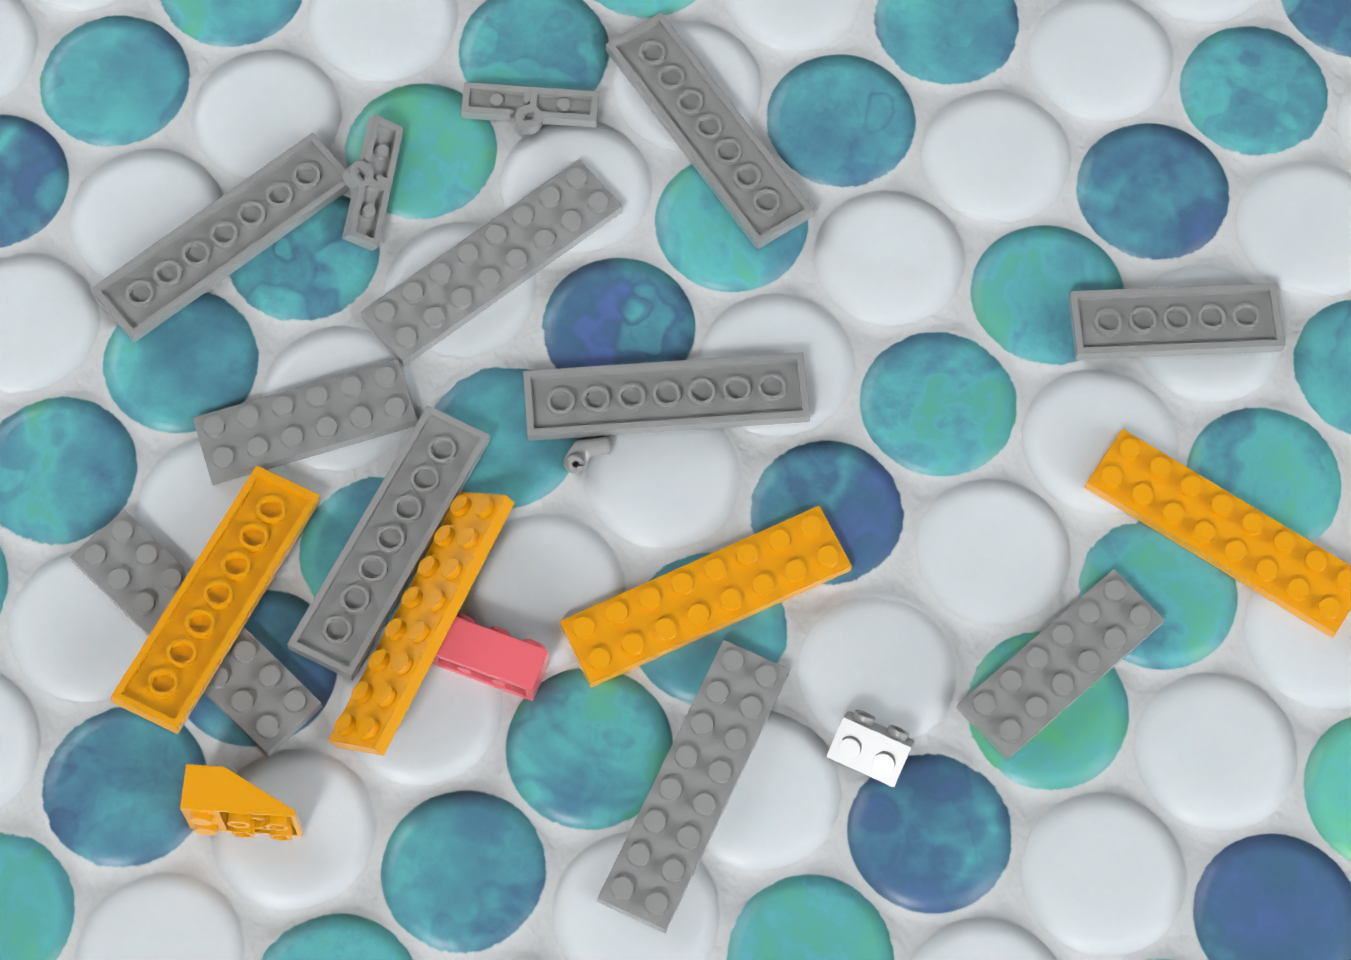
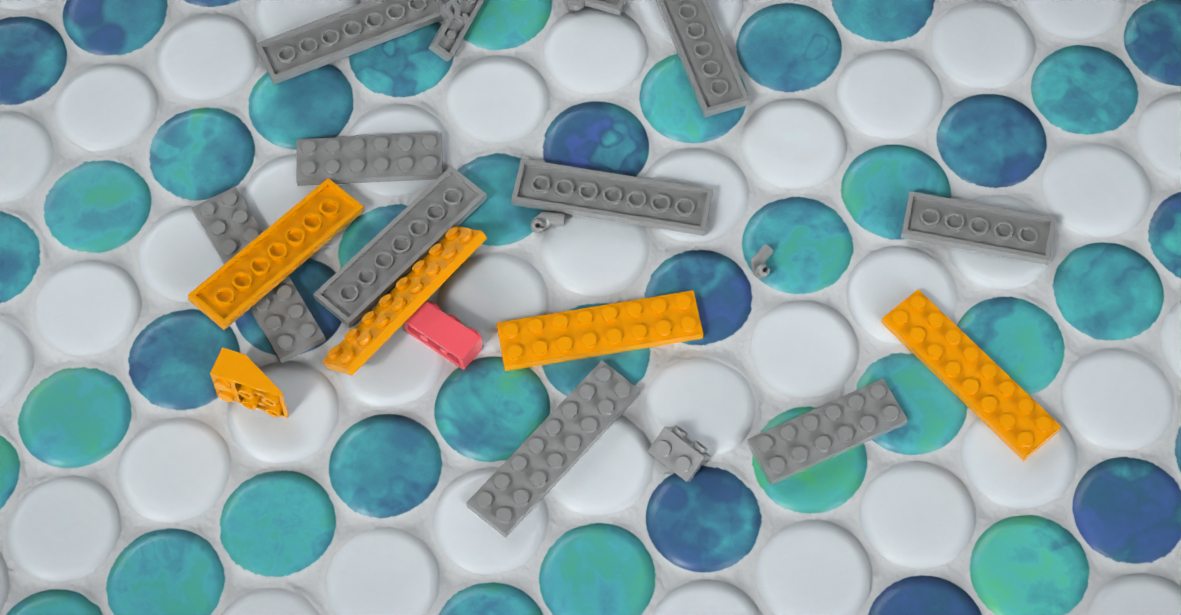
camera: 20 degrees right, 5 degrees down
light grey plate [361,159,622,367] -> none
none -> light grey arm [750,244,773,279]

